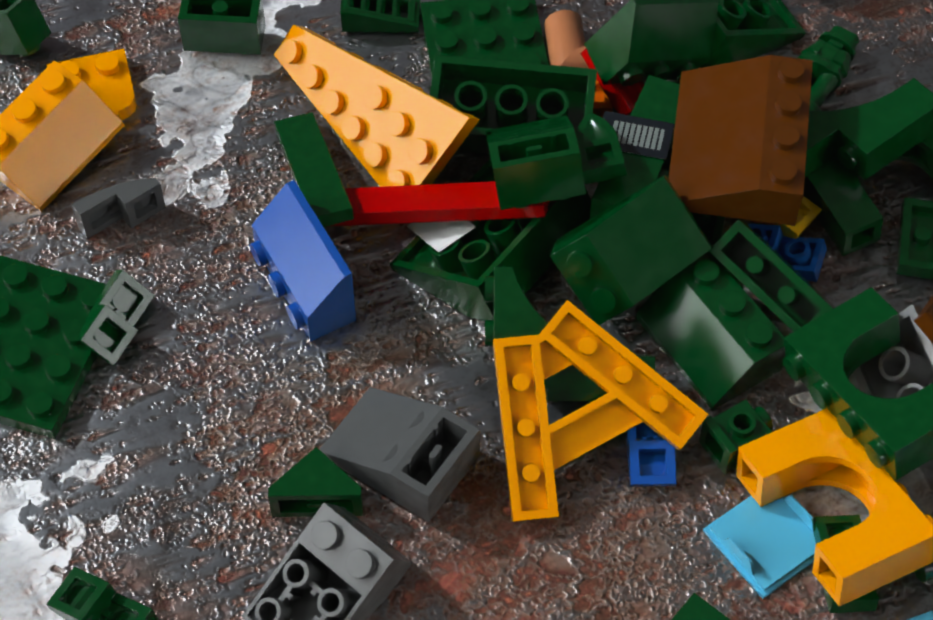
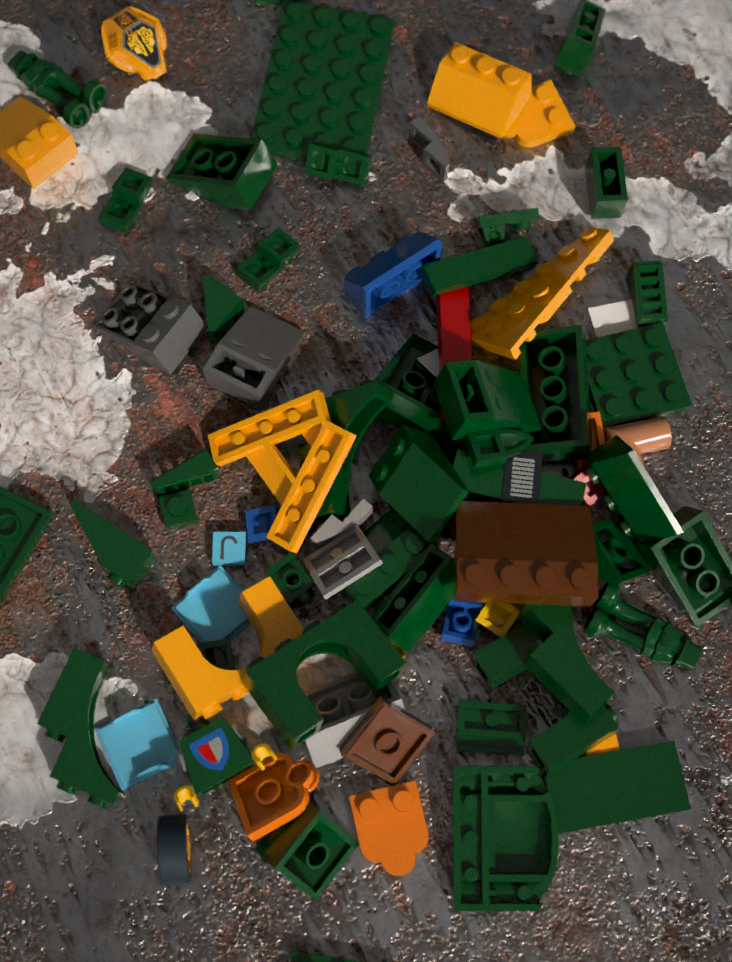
camera: 80 degrees right, 15 degrees up
none -> dark green slope [150,450,221,497]
none -> dark green plate [159,489,198,530]
none -> dark green slope [166,133,278,210]
none -> medium azure tile [212,532,246,566]
none -> dark green slope [236,228,301,293]
none -> light grey slope [302,525,383,600]
none -> light grey slope [310,499,373,550]
none -> dark green hinge [474,208,540,245]
none -> white sticker [588,299,640,337]

